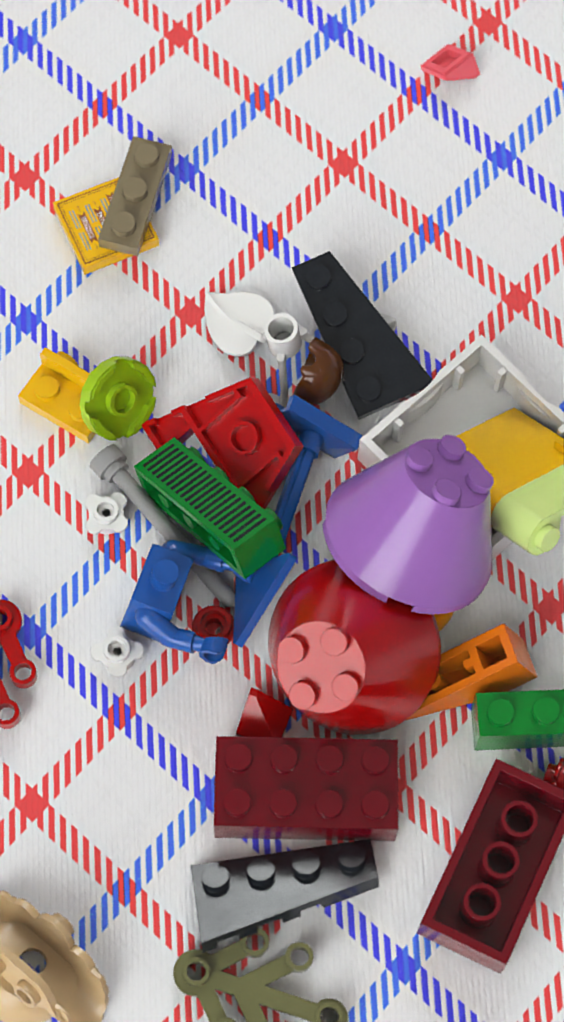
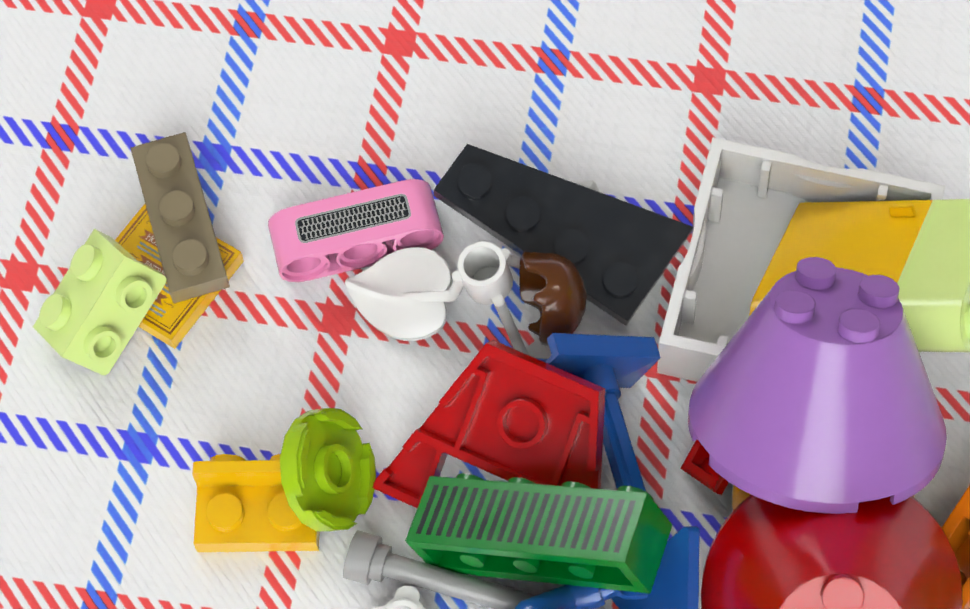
camera: 25 degrees left, 5 degrees down
none -> yellowish green bracket [33,229,167,375]
none -> bright pink beam [268,179,444,282]

